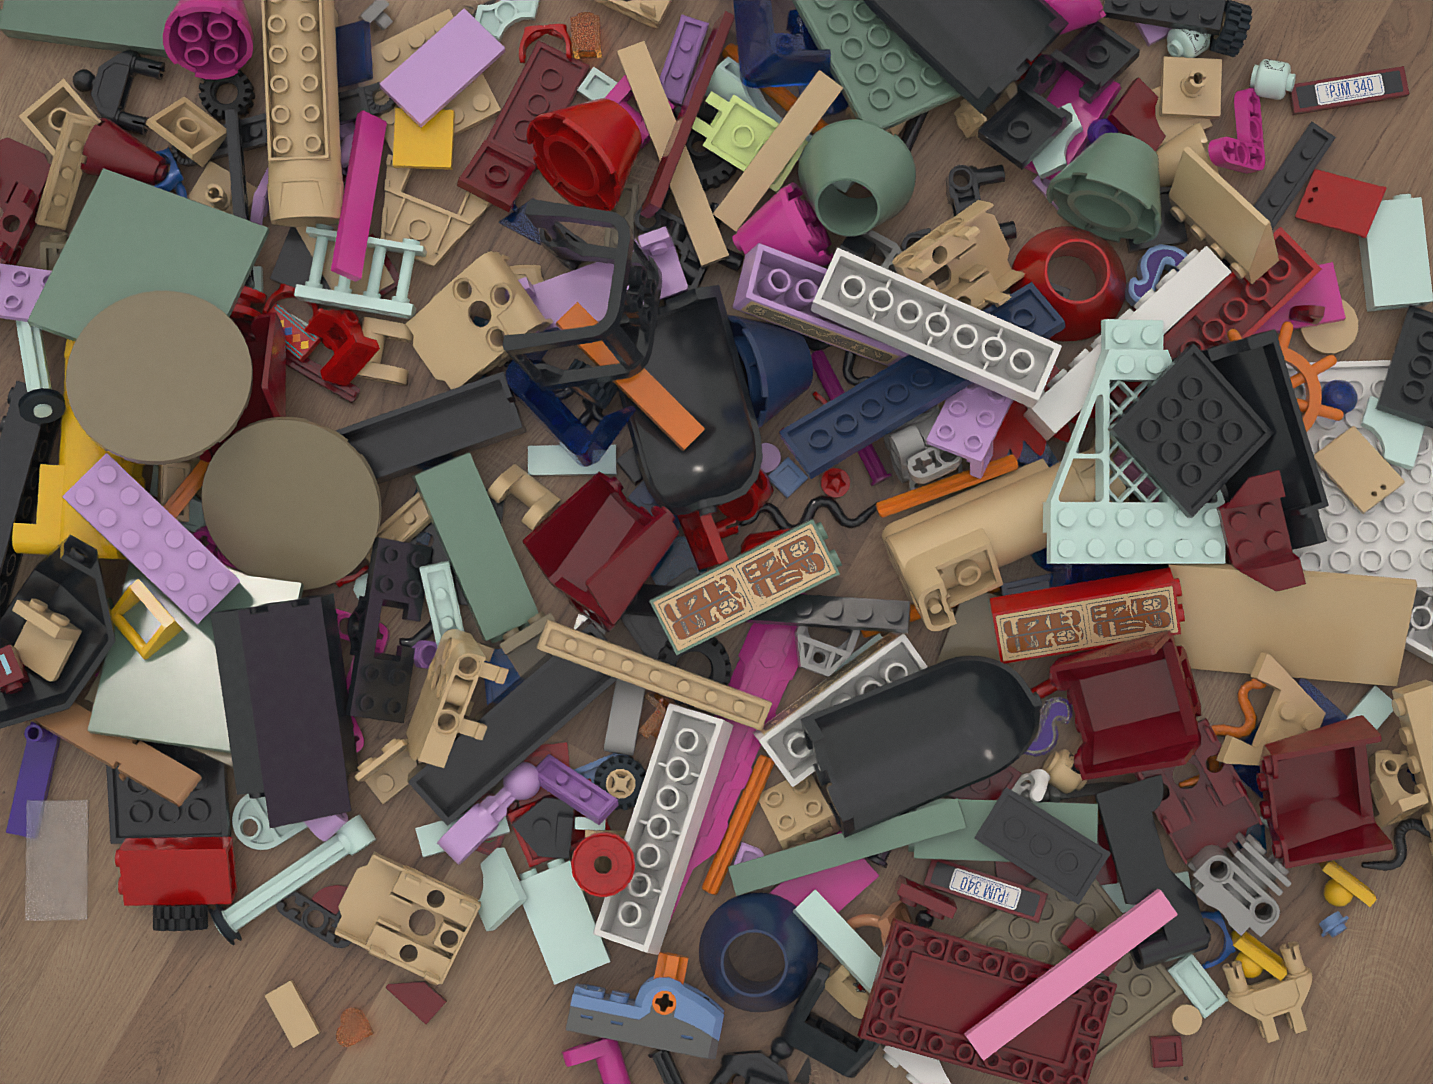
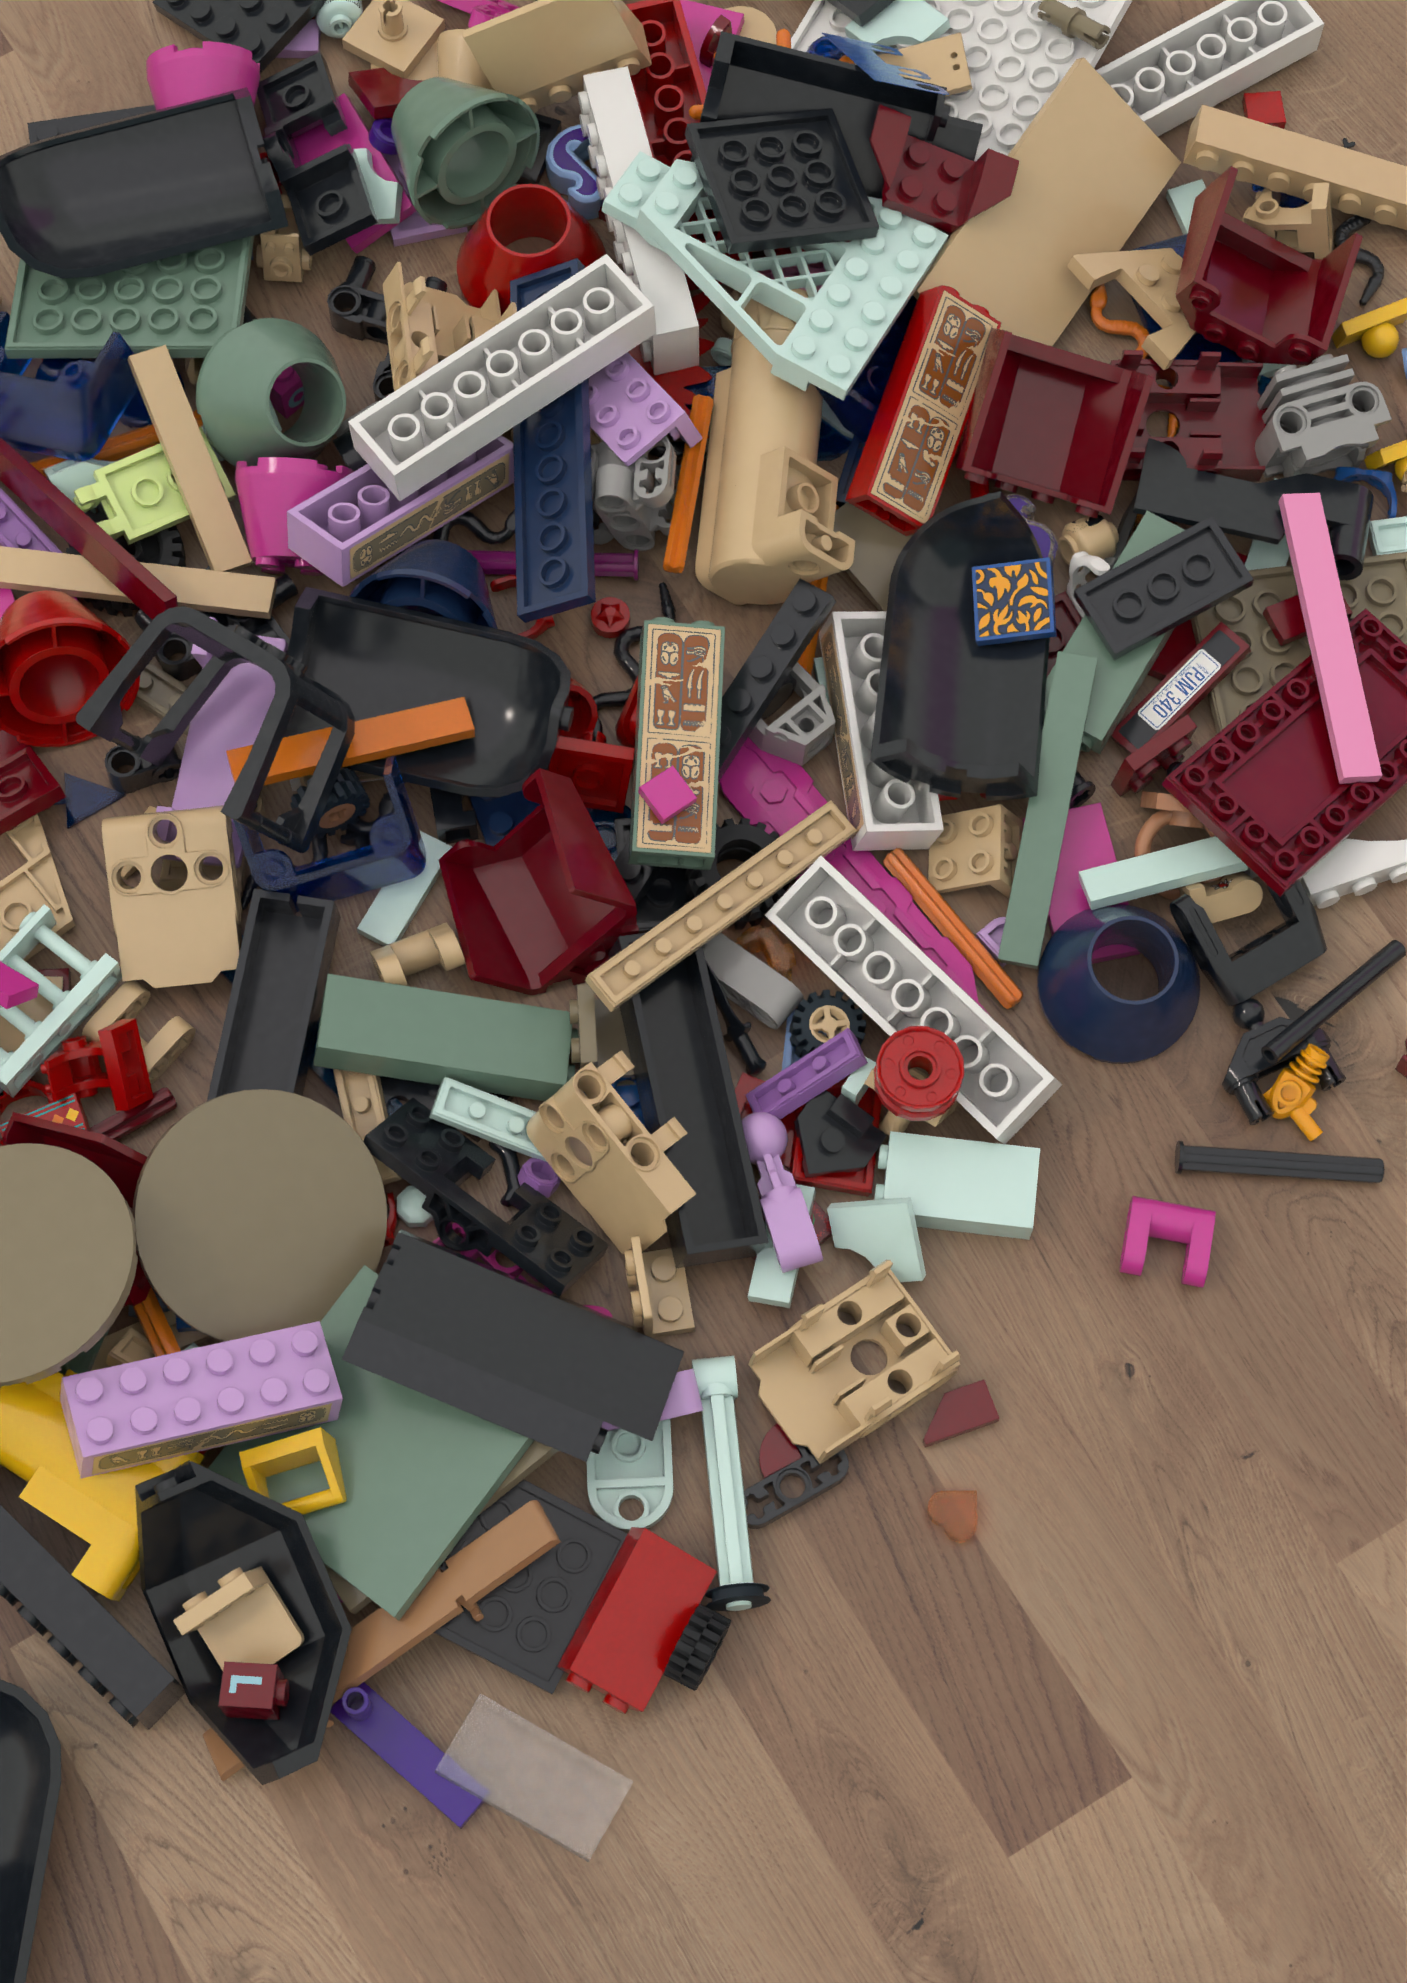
camera: 65 degrees left, 15 degrees down
tan tile [264,980,321,1048] -> none
piece [566,951,724,1059] -> none
medium blue tile [768,457,808,499] -> none
none -> dark pink tile [638,765,697,824]
none -> black sword [706,961,767,1075]
none -> piece [822,33,949,95]
none -> tile [972,557,1057,646]

